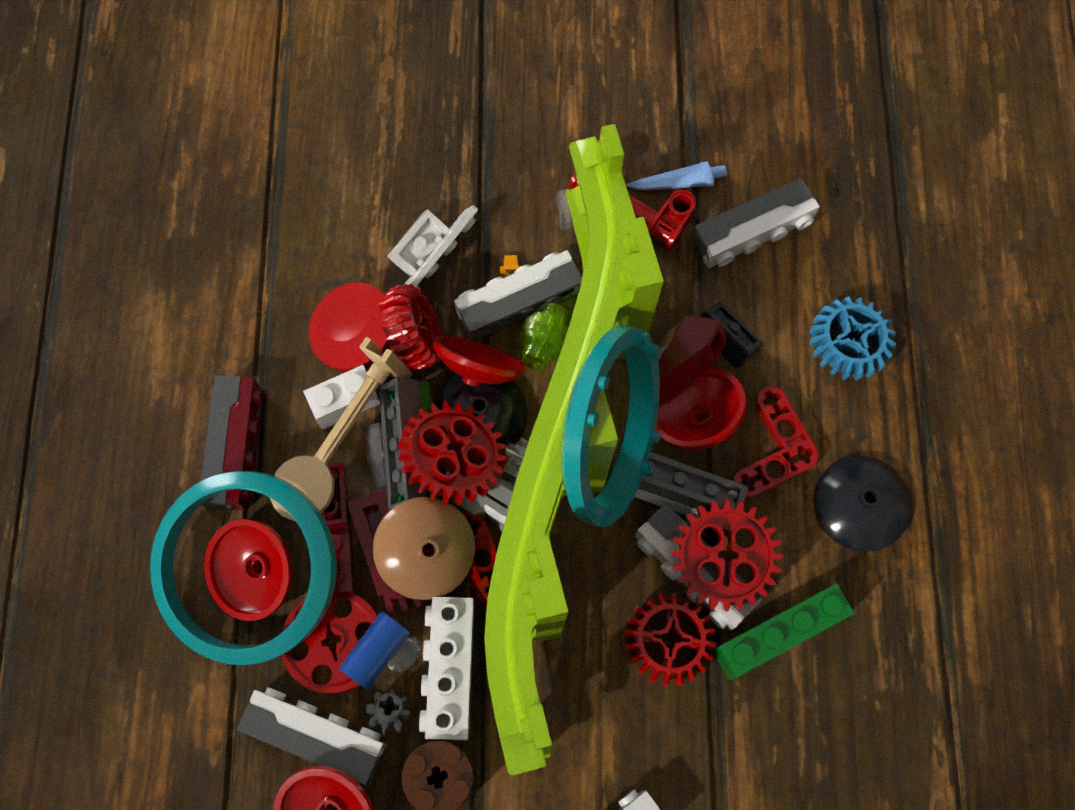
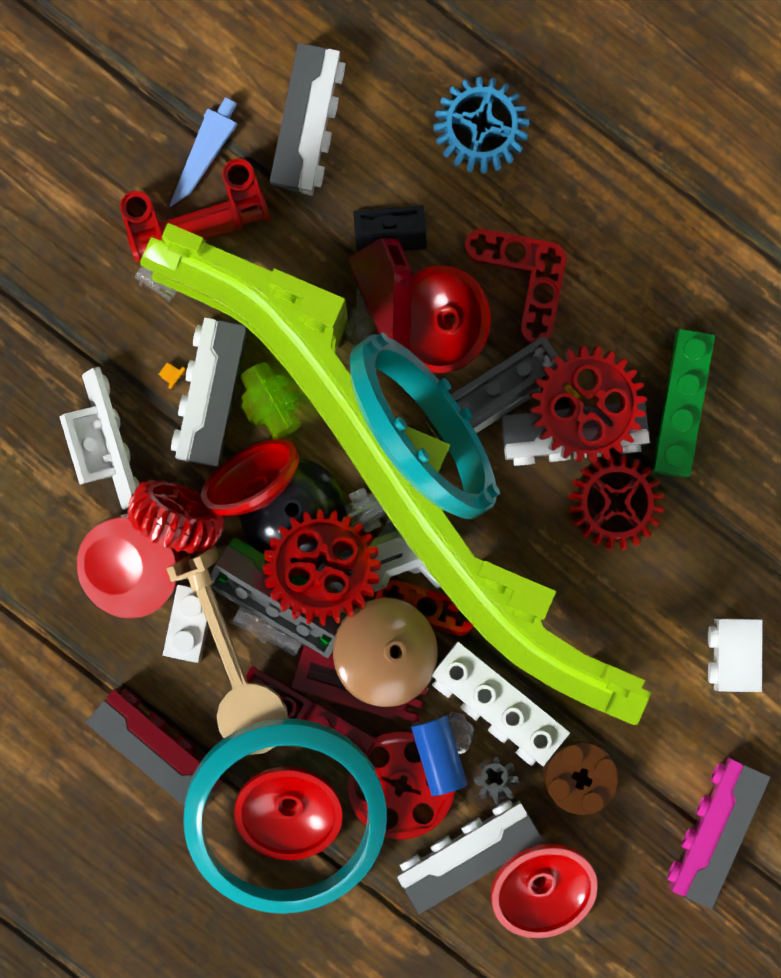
camera: 50 degrees left, 15 degrees up
black dish [813,455,912,552] -> none

